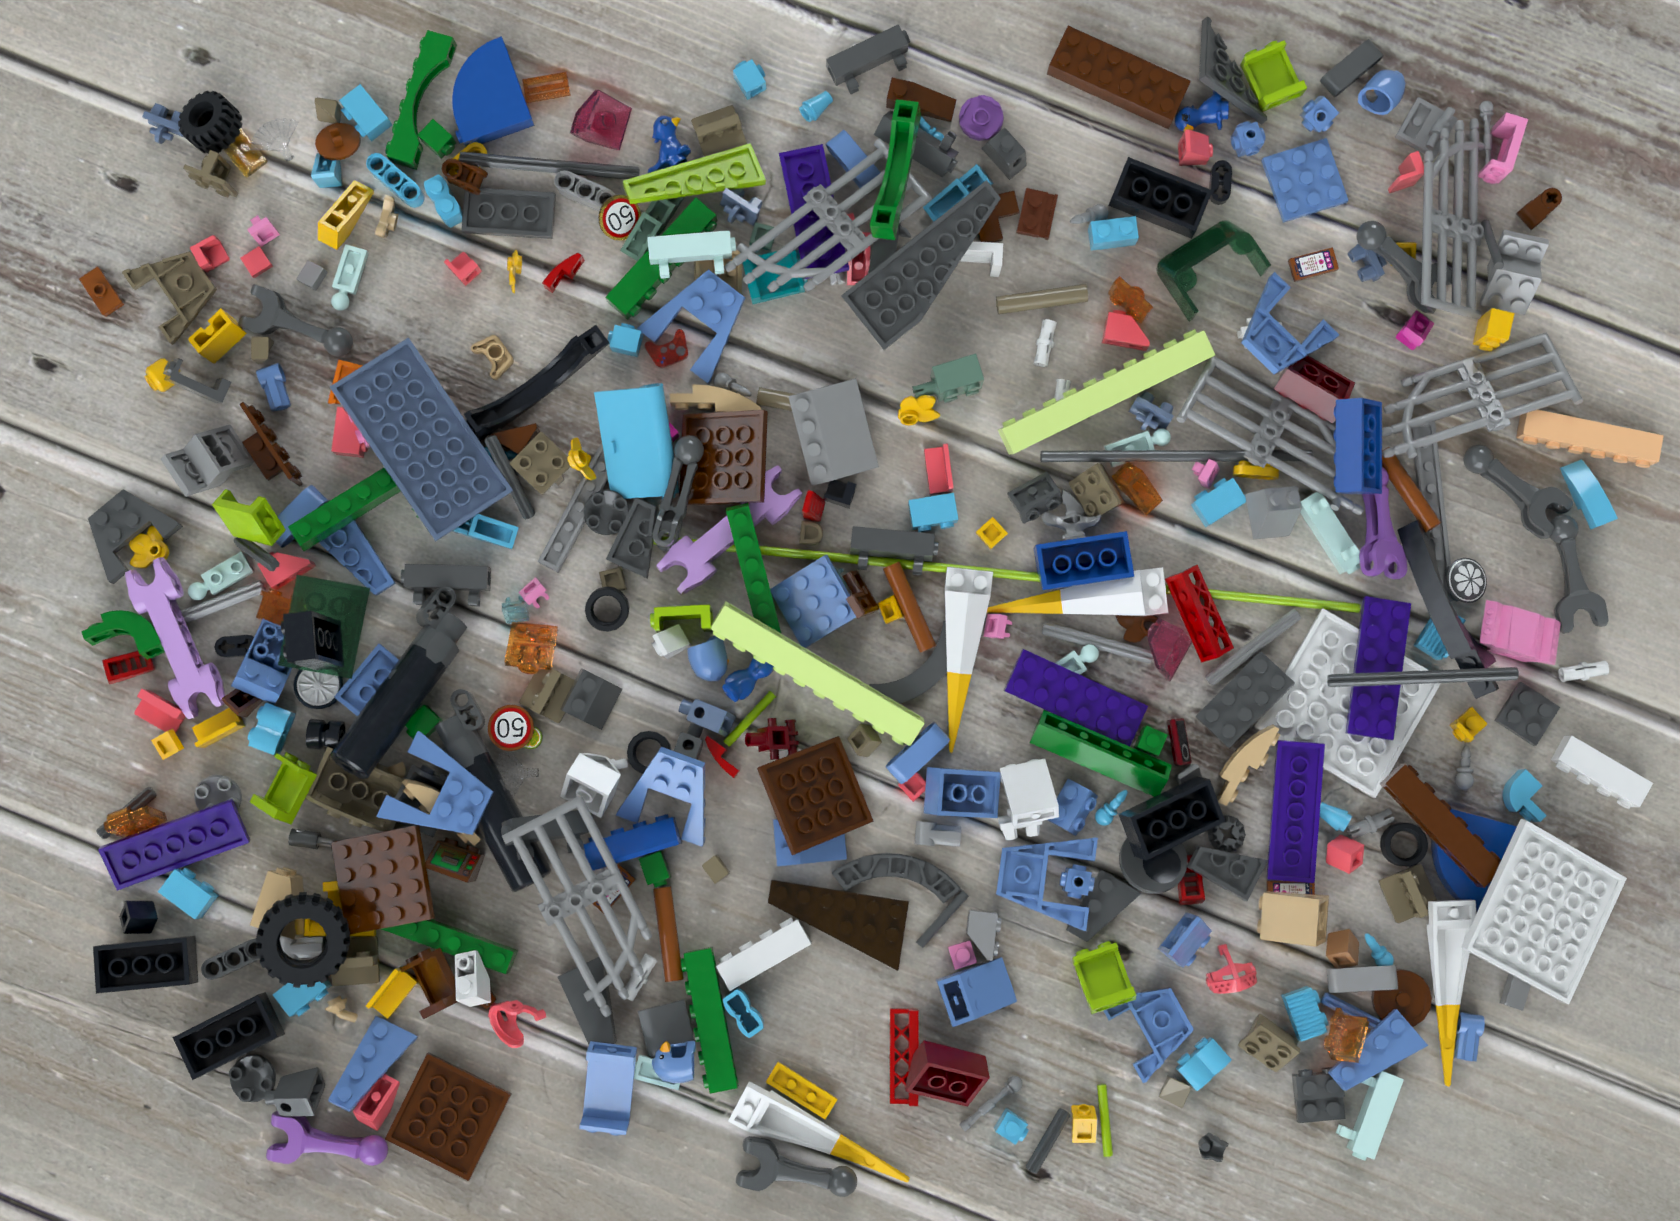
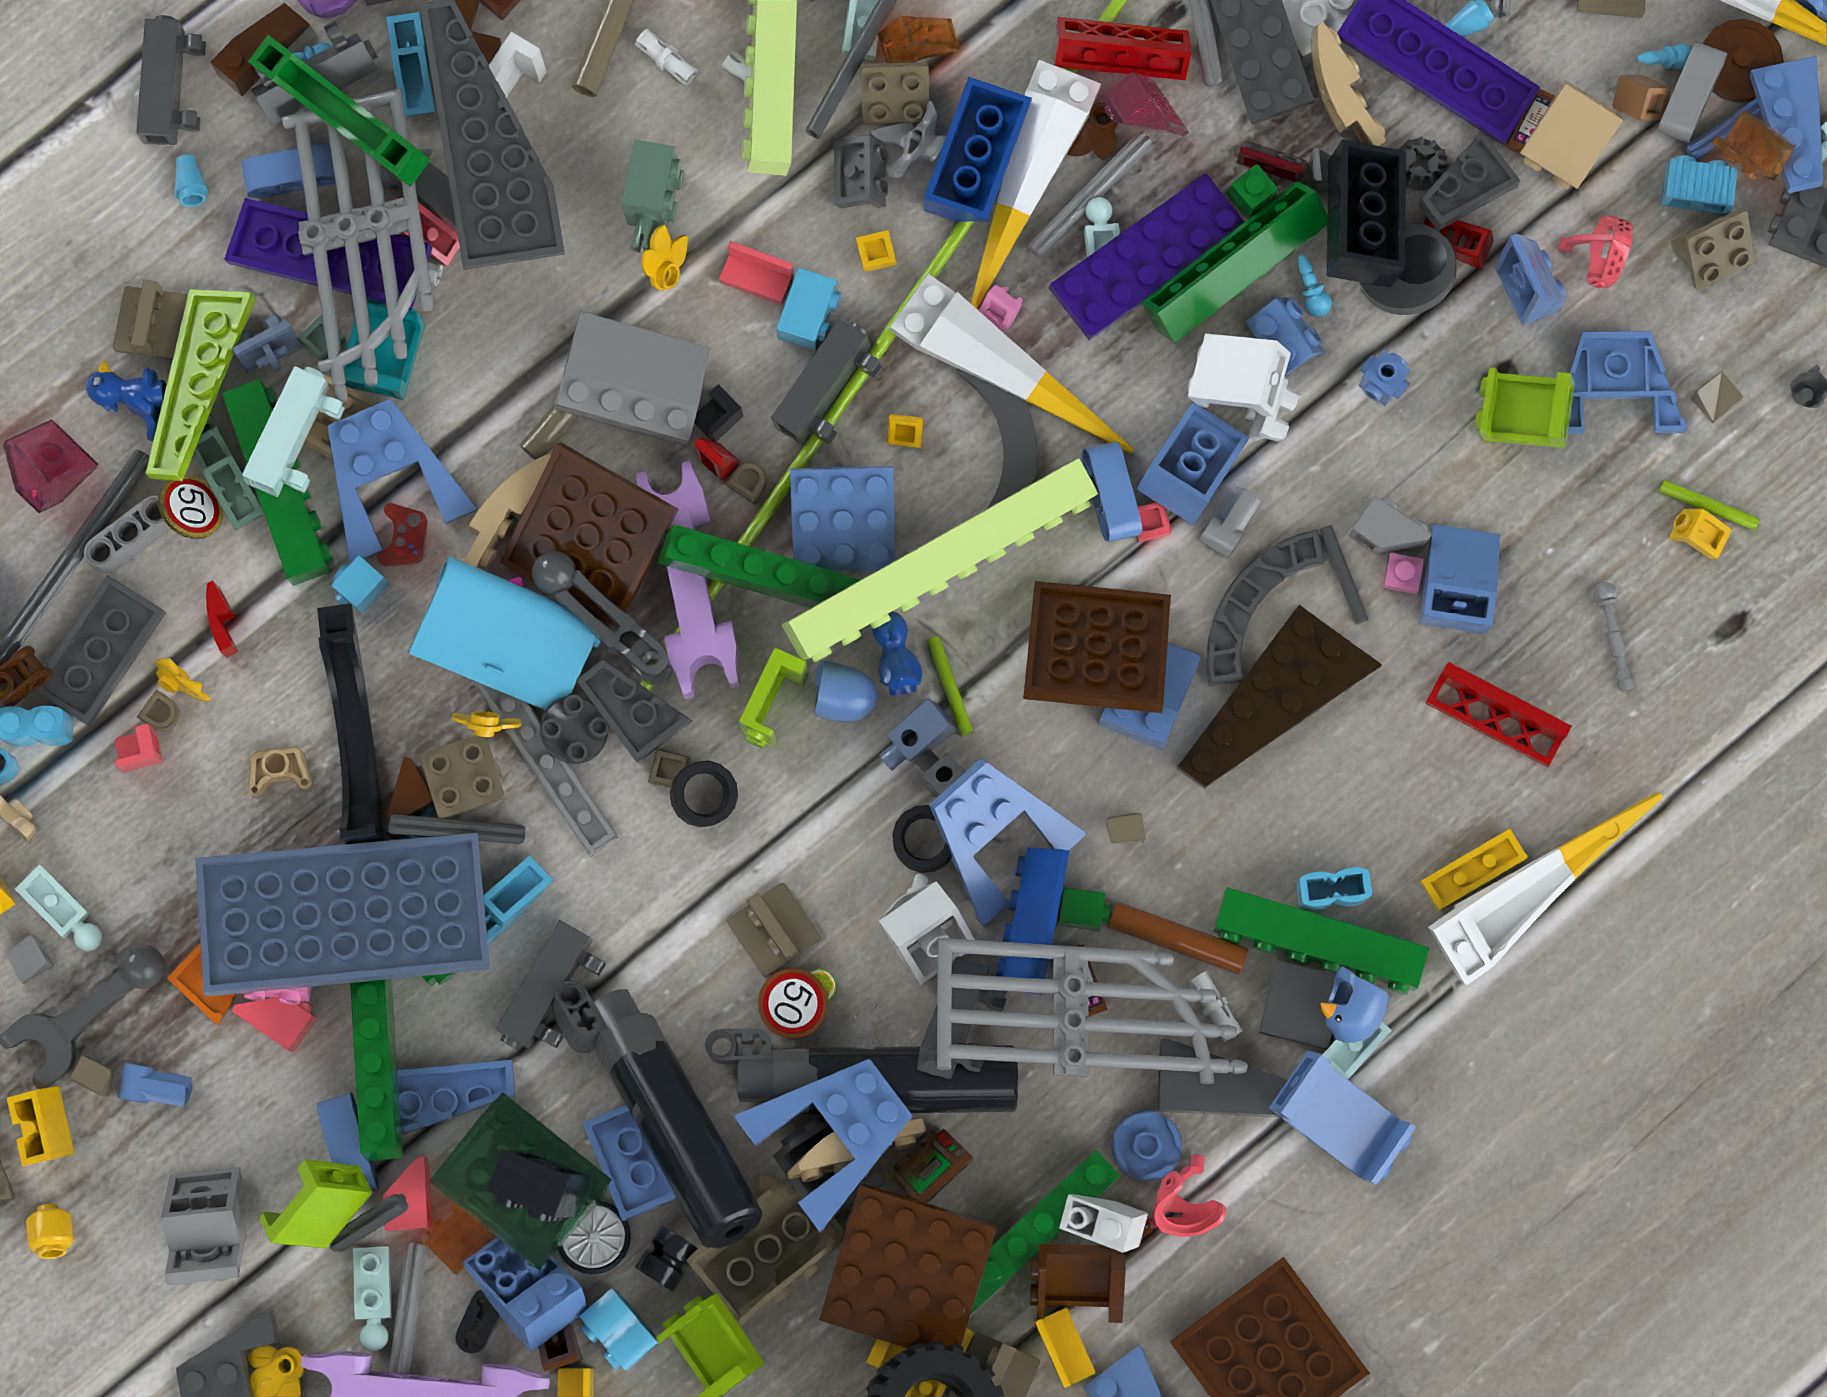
camera: 60 degrees left, 5 degrees down
dark grey panel [163,358,232,403] -> none
reddish brown bracket [239,402,303,487] -> none
dark grey piece [288,828,335,850] -> none
green brick [406,705,443,740] -> none
clear light blue tile [502,596,529,624] -> none
clear orange plate [504,622,558,674] -> none
bright pink tile [519,577,549,608] -> none
dark grey slope [560,668,622,730] -> none
white slope [652,624,691,659] -> none
red slope [705,736,740,778] -> none
light grey bar [714,373,752,397] -> none
white brick [716,917,812,991] -> none
medium azure brick [733,59,766,100] -> none
dark grey piece [735,1136,857,1197] -> none
dark red piece [745,718,799,760] -> none
reddish brown tile [842,570,879,619] -> none
dark tan slope [847,723,882,757] -> none
dark orange piece [883,562,936,653] -> none
dark red slope [905,1040,990,1107] -> none
medium azure brick [994,1108,1029,1145] -> none
medium blue wing [996,838,1098,931] -> none
dark grey axle [1026,1108,1070,1174] -> none
dark grey wing [1066,870,1141,942] -> none
medium azure brick [1176,1037,1232,1091] -> none
coral panel [1326,835,1364,874] -> none
none -> dark tan tile [137,689,180,731]
none -> medium blue tile [1112,1110,1182,1181]

